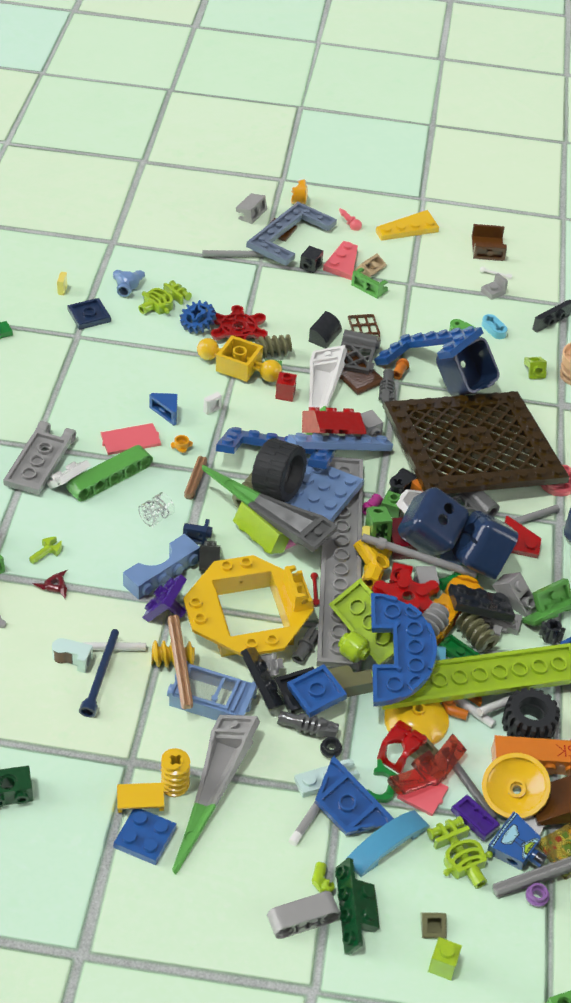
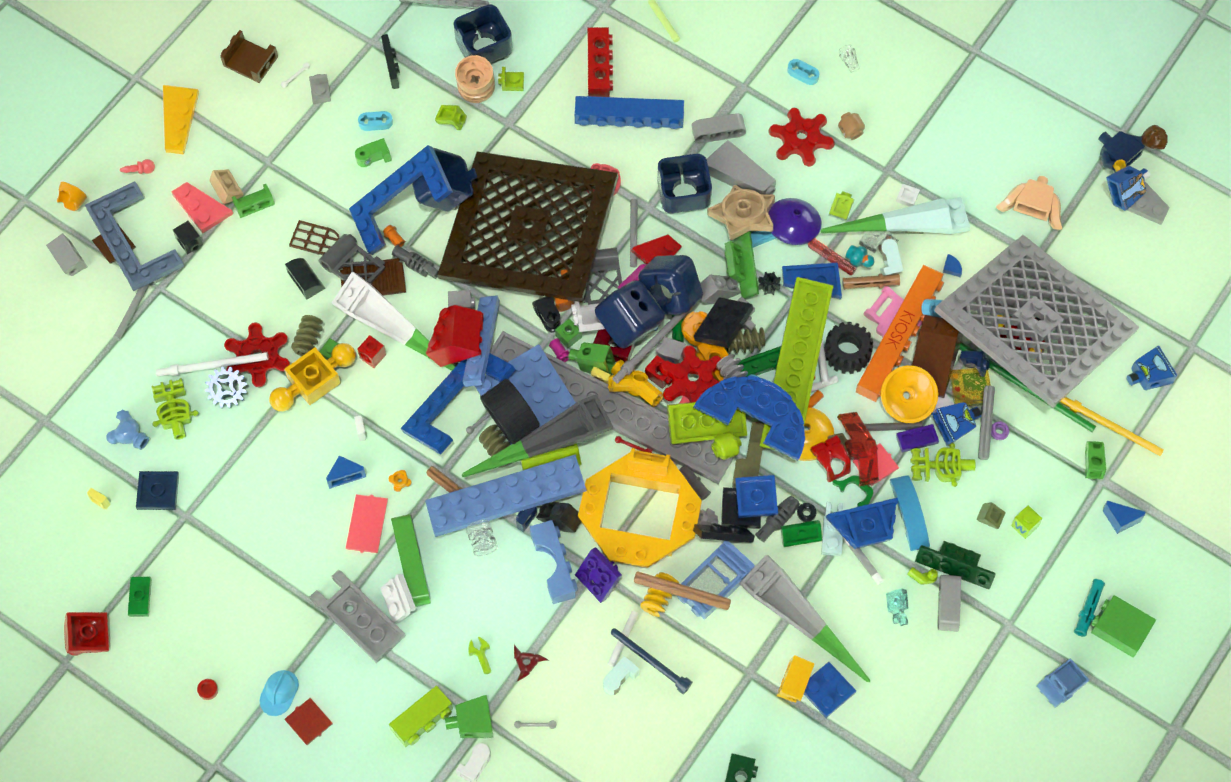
camera: 60 degrees left, 20 degrees up
yellow piece [161,748,190,797] -> none
none -> white bar [156,352,269,377]
none -> medium blue plate [425,455,587,537]
none -> green plate [780,520,822,547]
none -> clear light blue plate [886,588,909,626]

